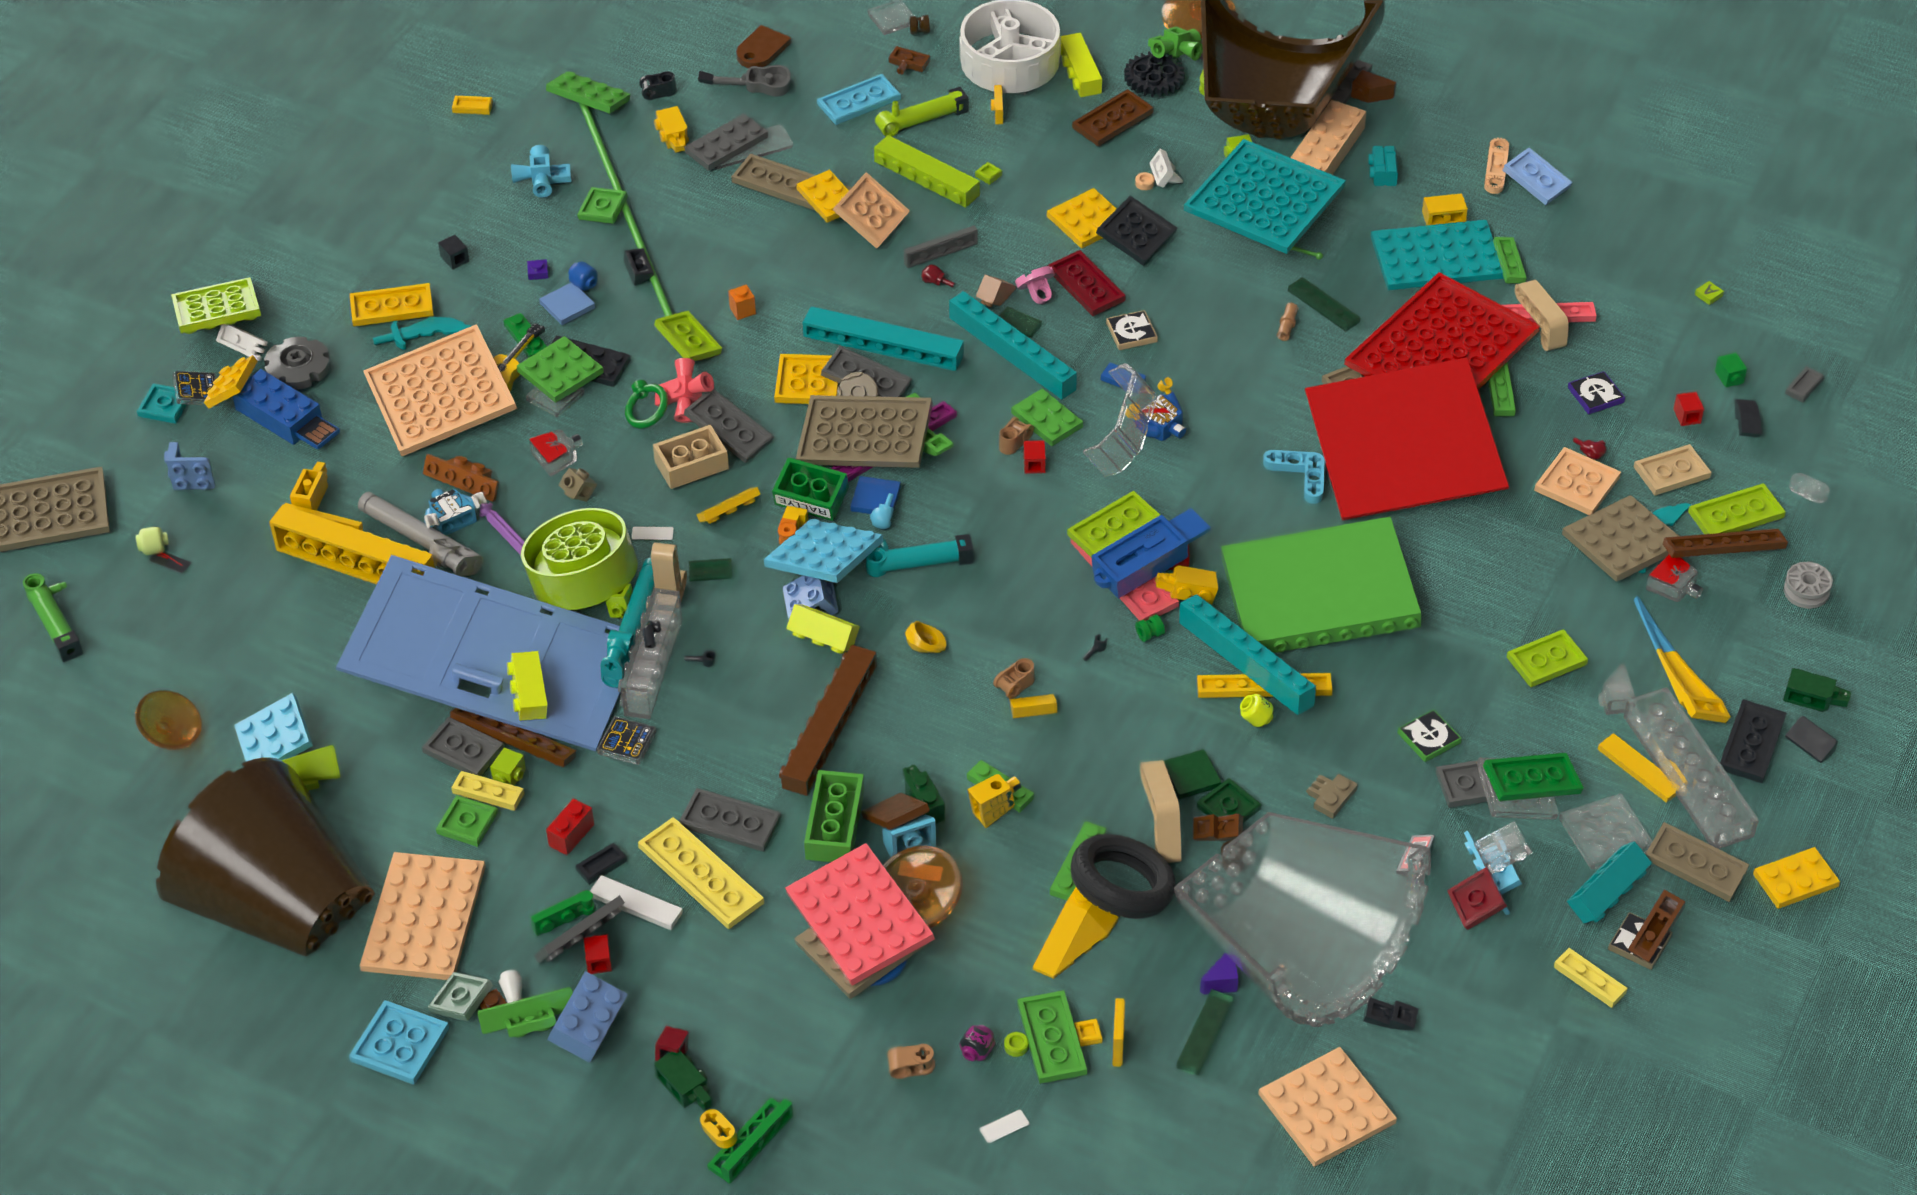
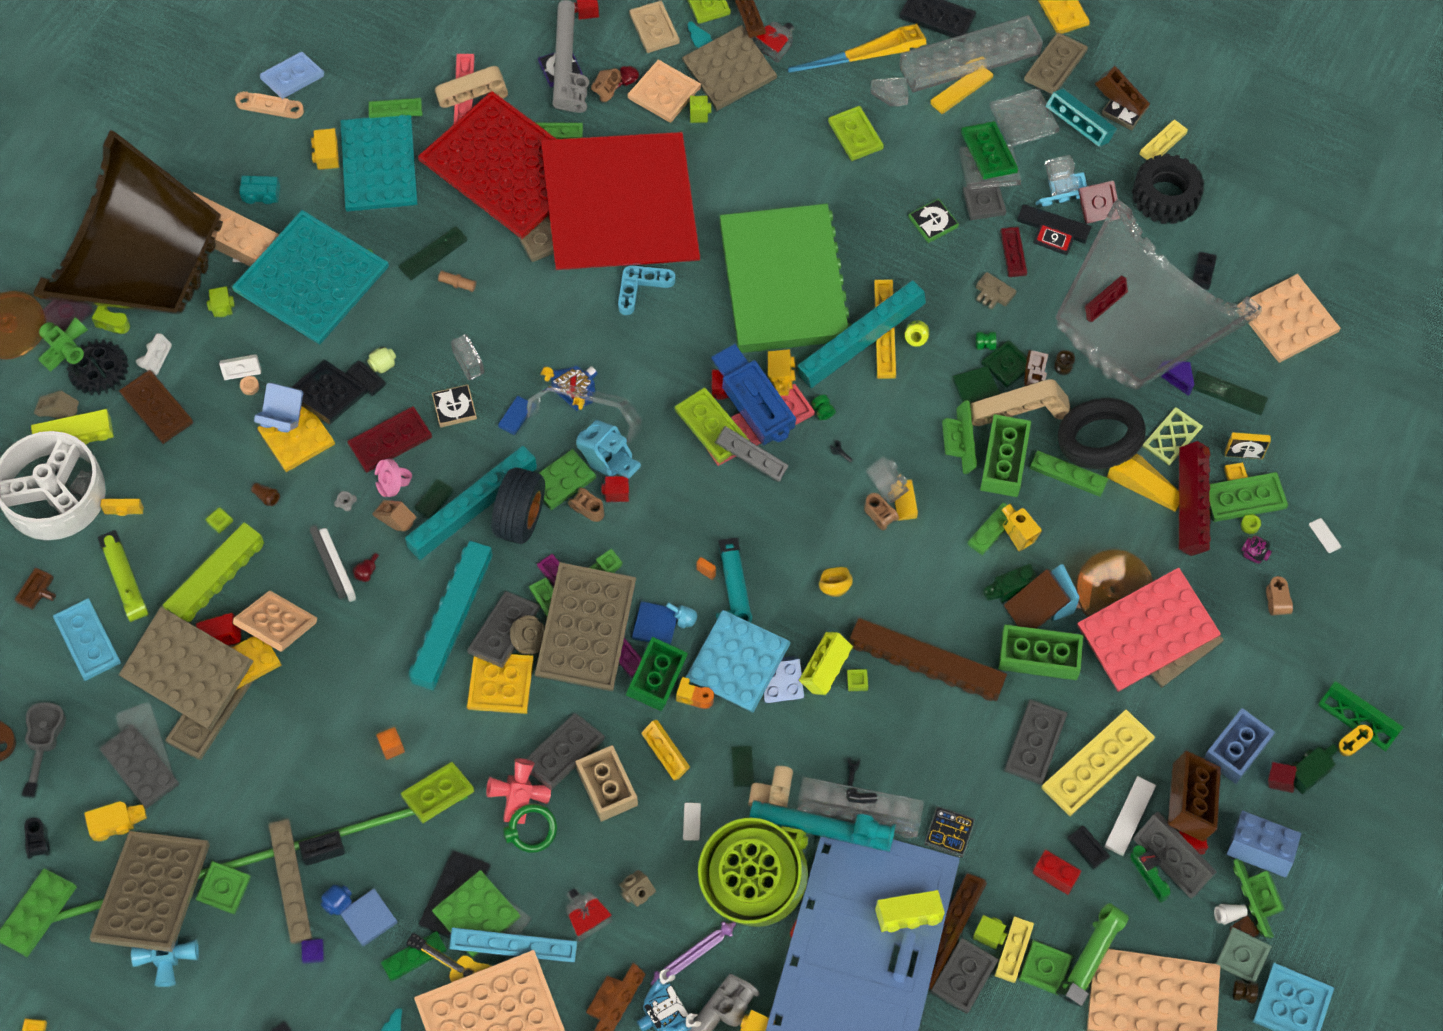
camera: 90 degrees left, 15 degrees up
none -> dark tan arch [34,391,79,419]
none -> dark tan plate [89,831,210,952]
none -> dark tan plate [119,607,253,730]
none -> white tile [135,334,172,375]
none -> red brick [196,613,241,646]
none -> reddish brown cone [251,483,280,506]
none -> bracket [254,382,303,432]
none -> dark tan plate [269,819,313,944]
none -> white tile [319,528,356,602]
none -> light grey plate [334,491,357,512]
none -> black tile [346,360,386,397]
none -> yellowish green head [367,346,396,374]
none -> medium azure tile [449,928,577,963]
none -> clear brick [451,334,484,380]
none -> black wheel [491,467,545,544]
none -> light grey piece [553,0,589,113]
none -> medium azure piece [576,420,641,479]
none -> medium nougat piece [591,69,621,102]
none -> lime brick [690,96,711,123]
none -> orange tile [697,557,716,580]
none -> dark grey tile [715,426,789,482]
none -> lime plate [847,669,868,691]
none -> clear brick [866,457,909,504]
none -> bright green bracket [942,400,977,474]
none -> green wheel [976,332,996,350]
none -> bright green brick [980,414,1031,497]
none -> dark red tile [1000,227,1027,277]
none -> black tile [1017,204,1092,244]
none -> bright green piece [1056,903,1128,1006]
none -> dark red tile [1085,276,1128,322]
none -> black tyre [1132,154,1204,224]
none -> black sticker [1138,849,1162,871]
none -> yellowish green window [1142,407,1203,465]
none -> reddish brown brick [1168,750,1221,842]
none -> dark red brick [1179,441,1211,556]
none -> medium blue brick [1204,708,1275,784]
none -> dark brown wheel [1233,979,1258,1004]

